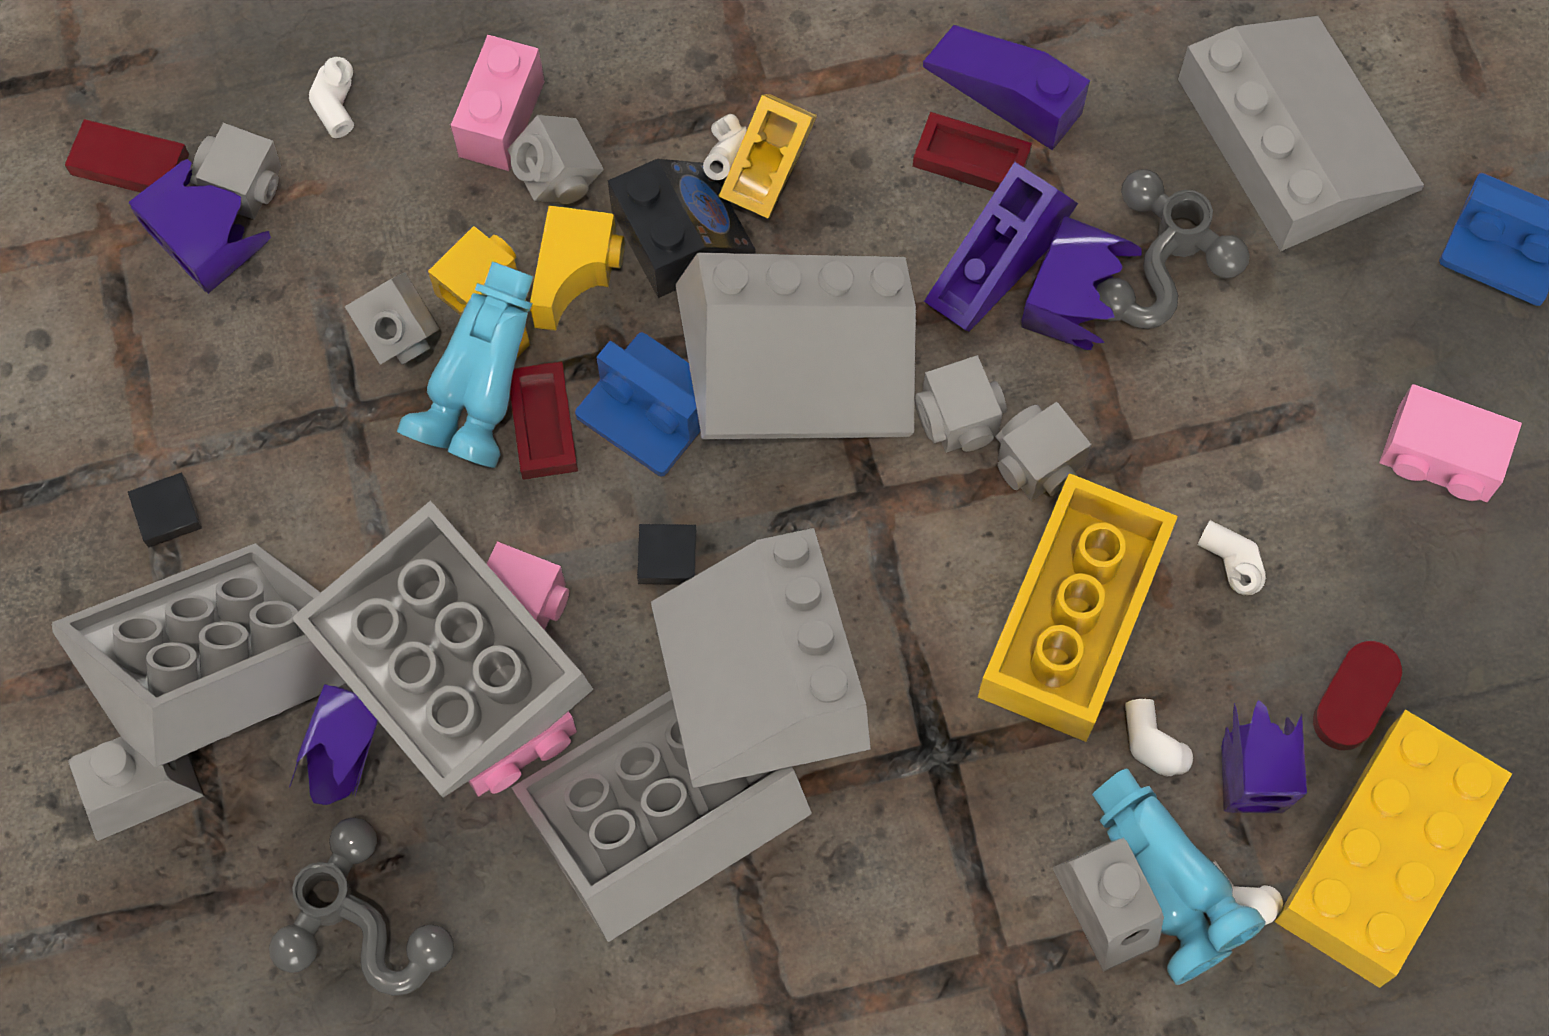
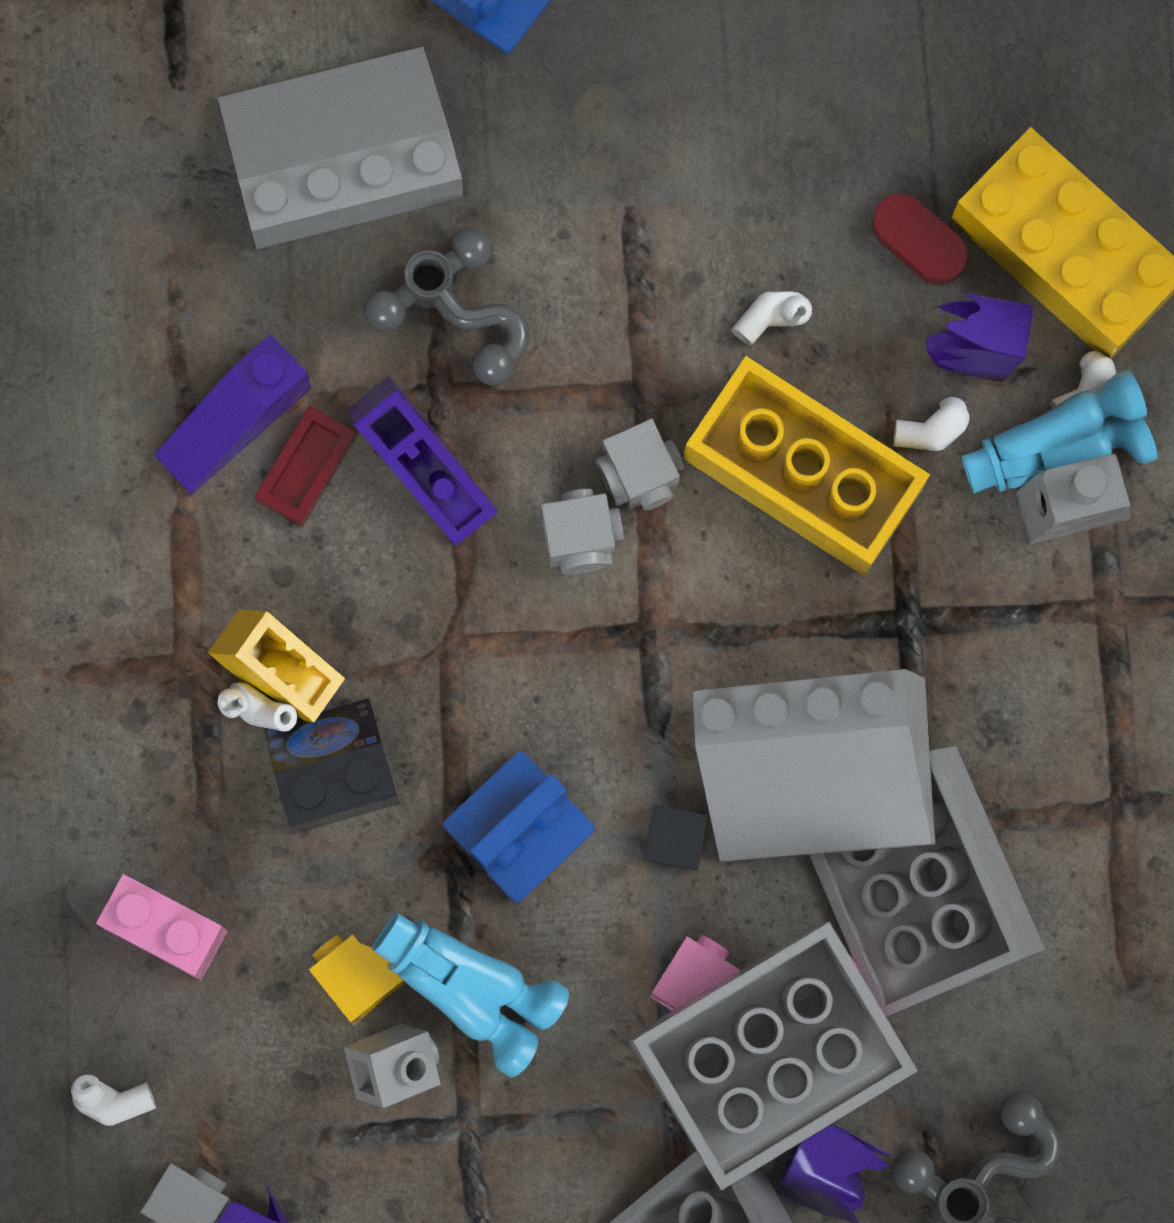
camera: 85 degrees left, 10 degrees up
light grey brick [507,115,604,204] -> none
dark red tile [510,361,578,480] -> none
yellow arch [530,206,625,331] -> none
light grey slope [676,253,916,439] -> none
dark purple piece [1021,216,1142,350] -> none
bright pink brick [1379,384,1522,502] -> none

